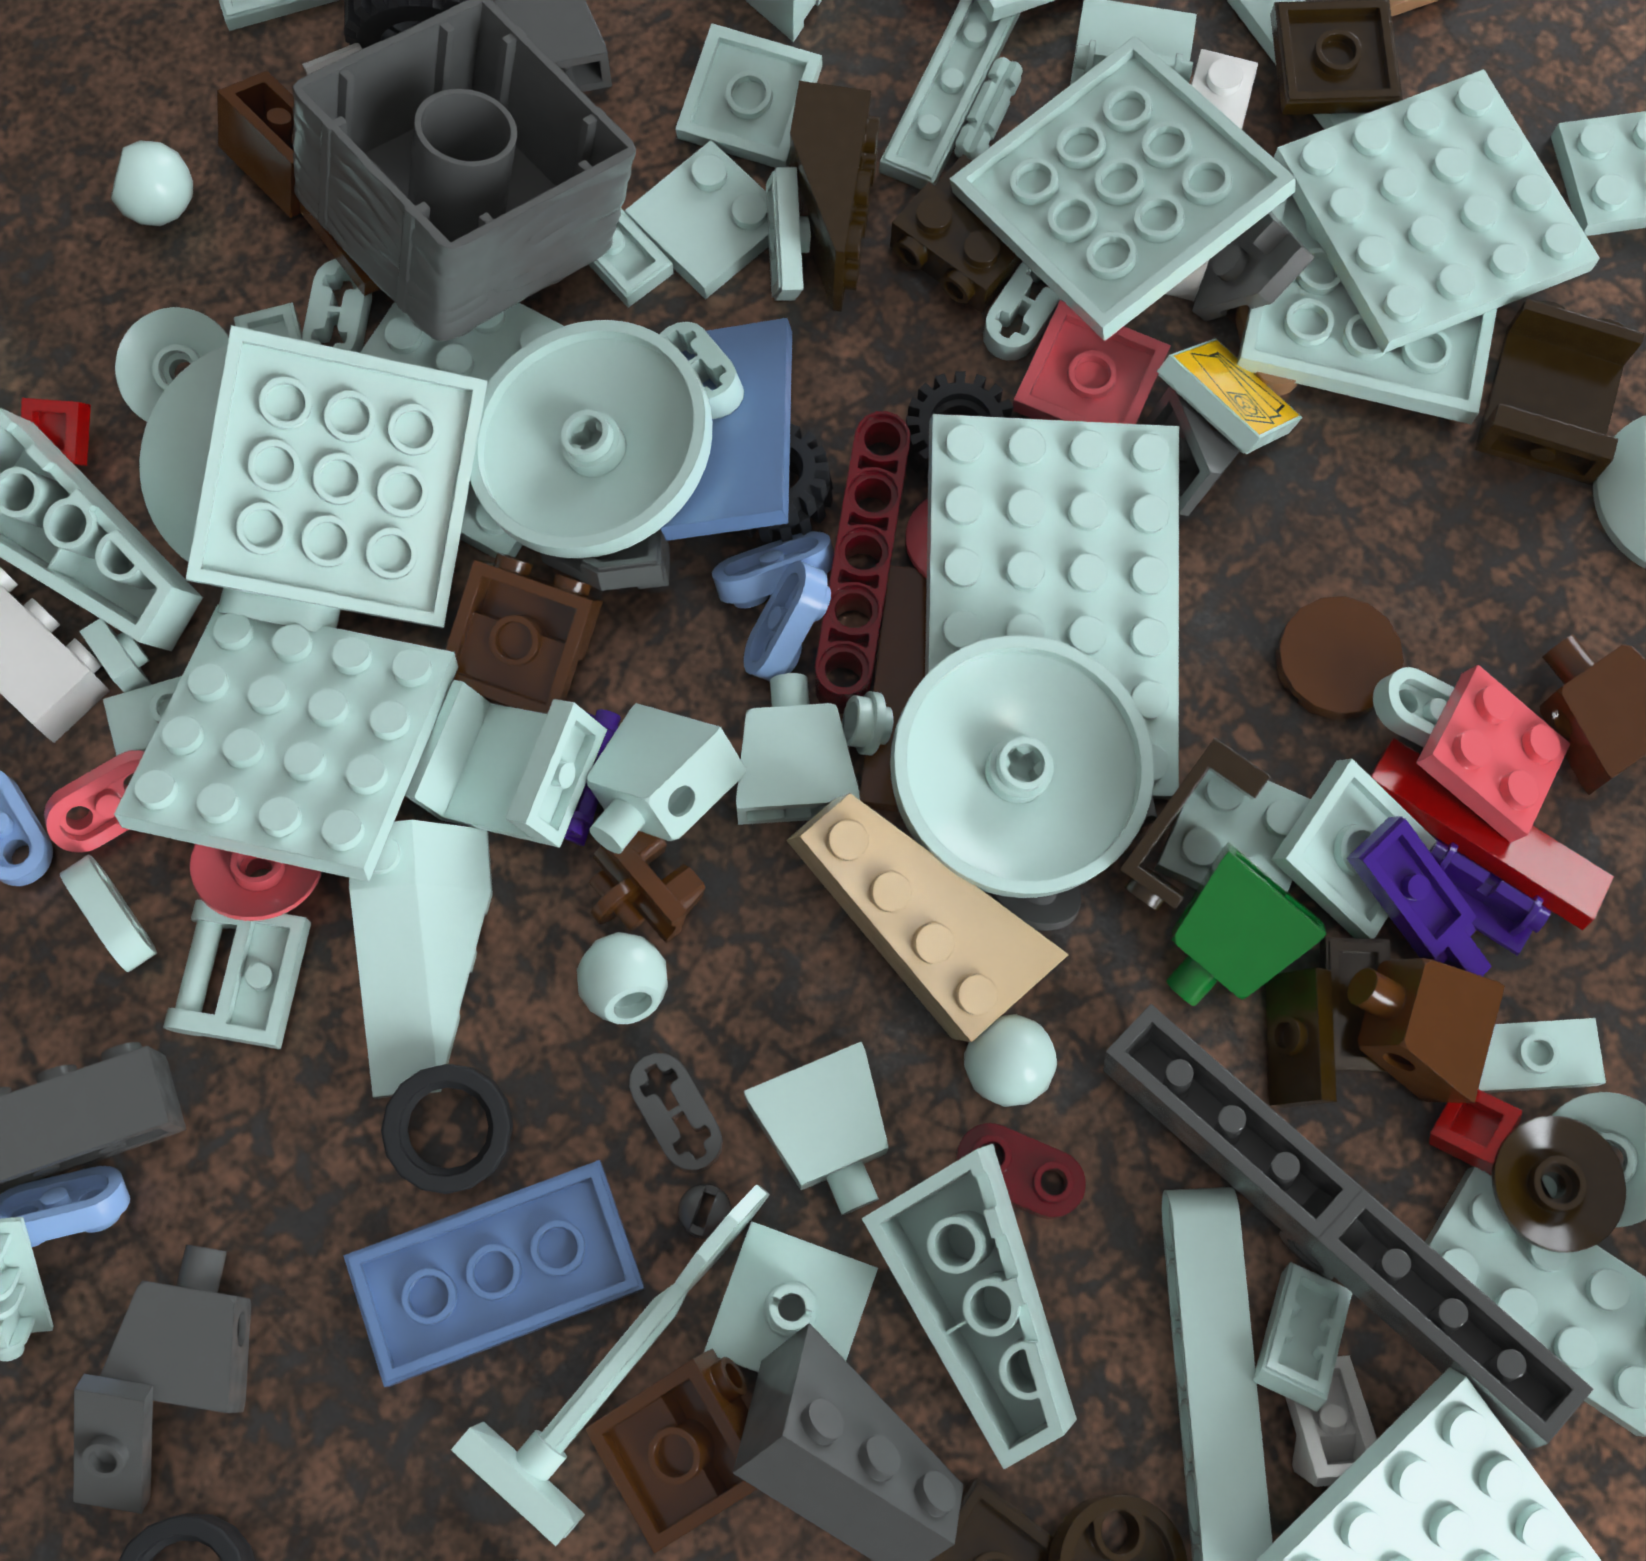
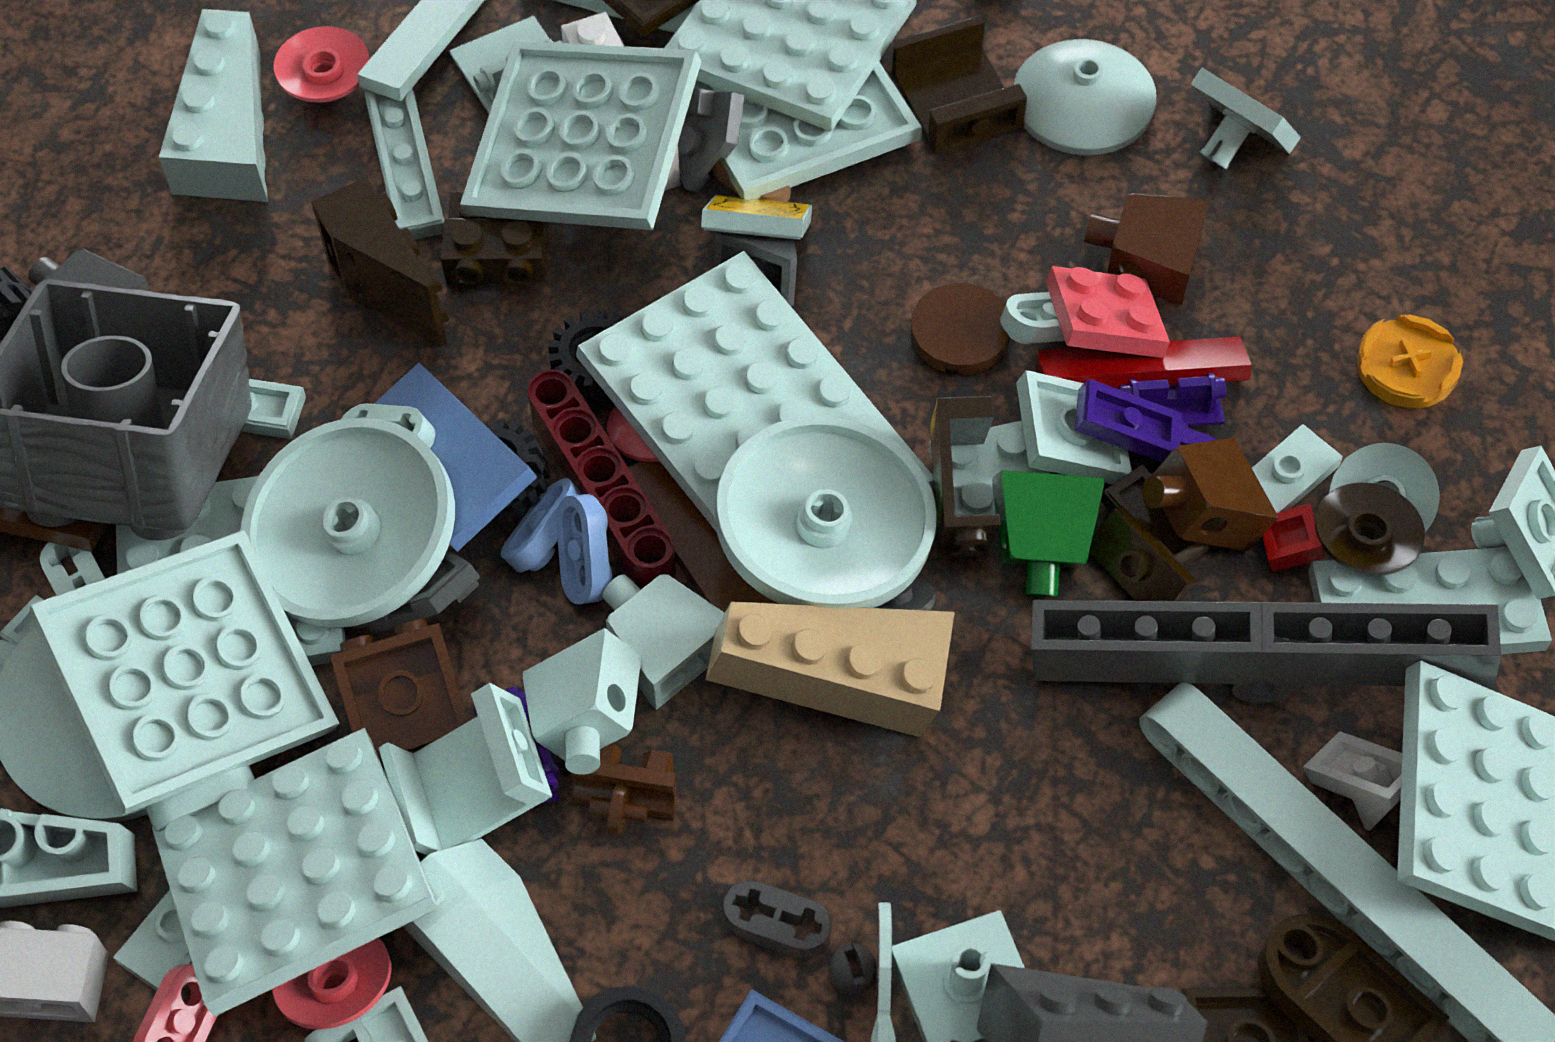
camera: 35 degrees left, 15 degrees down
light aqua plate [79,618,152,693] -> none
light aqua piece [577,932,668,1024] -> none
light aqua plate [625,140,769,300] -> none
light aqua plate [675,23,822,168] -> none
light aqua torso [744,1042,888,1215] -> none
light aqua plate [766,167,810,301] -> none
light aqua plate [842,691,893,756] -> none
light aqua wedge [862,1144,1077,1469] -> none
light aqua axle [954,57,1023,161] -> none
dark red plate [955,1123,1086,1219] -> none
light aqua piece [964,1014,1057,1107] -> none
light aqua beam [983,262,1063,361] -> none
coral plate [1013,300,1171,424] -> none
light aqua plate [1253,1262,1352,1412] -> none

